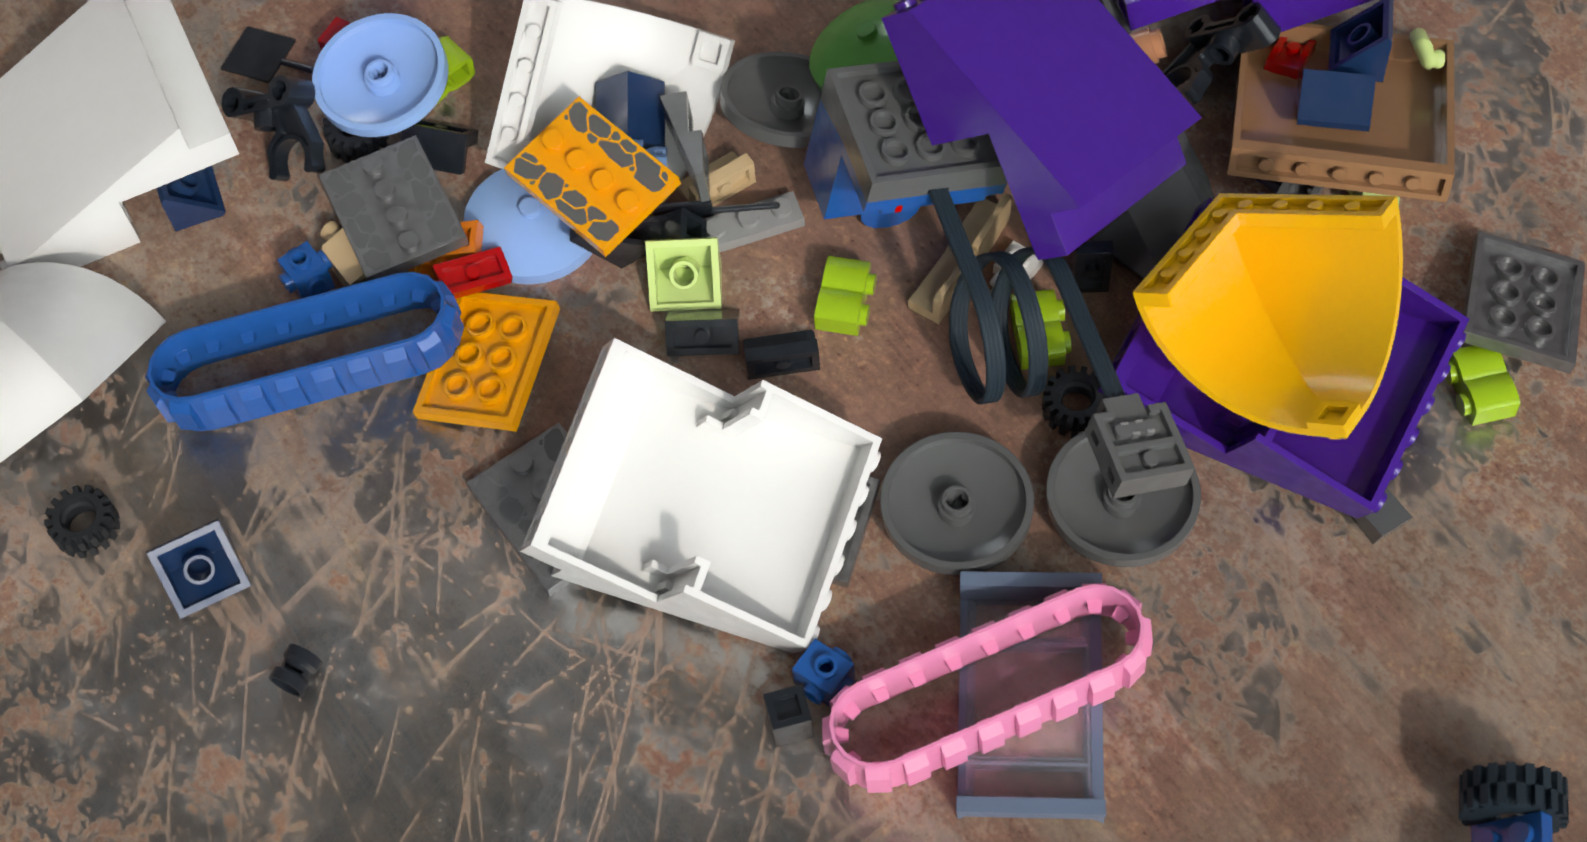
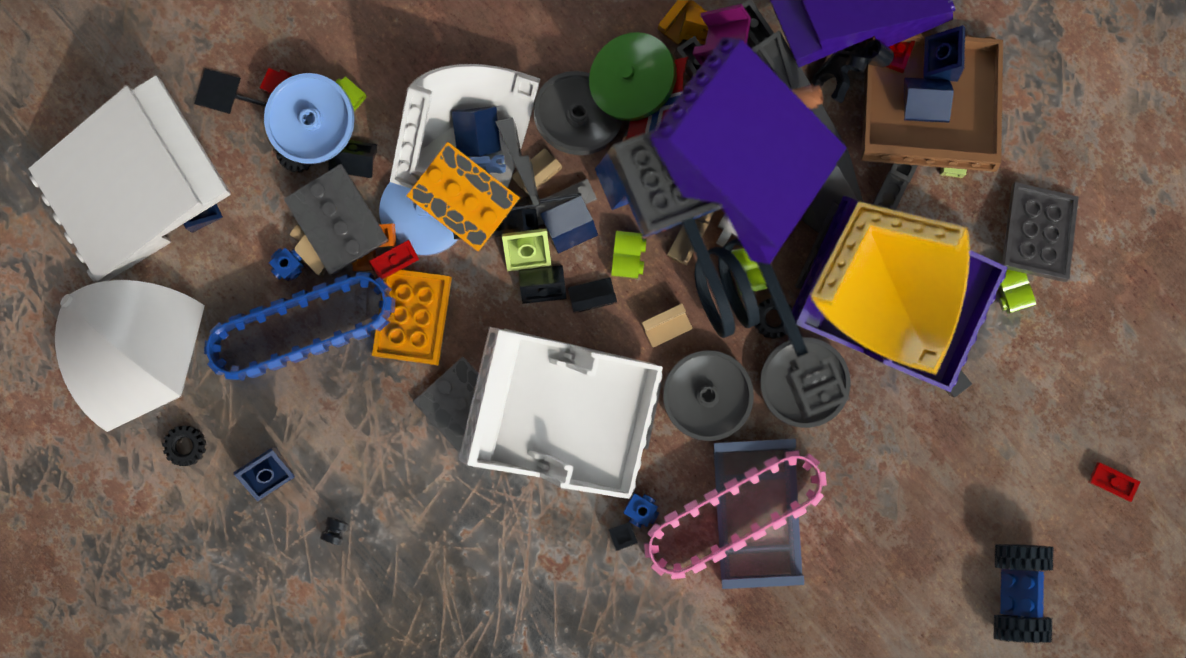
camera: 10 degrees left, 25 degrees up
black piece [221,75,325,182] -> none
yellowish green arm [1410,28,1445,70] -> none
none -> slope [540,196,598,254]
none -> tan panel [641,304,692,347]

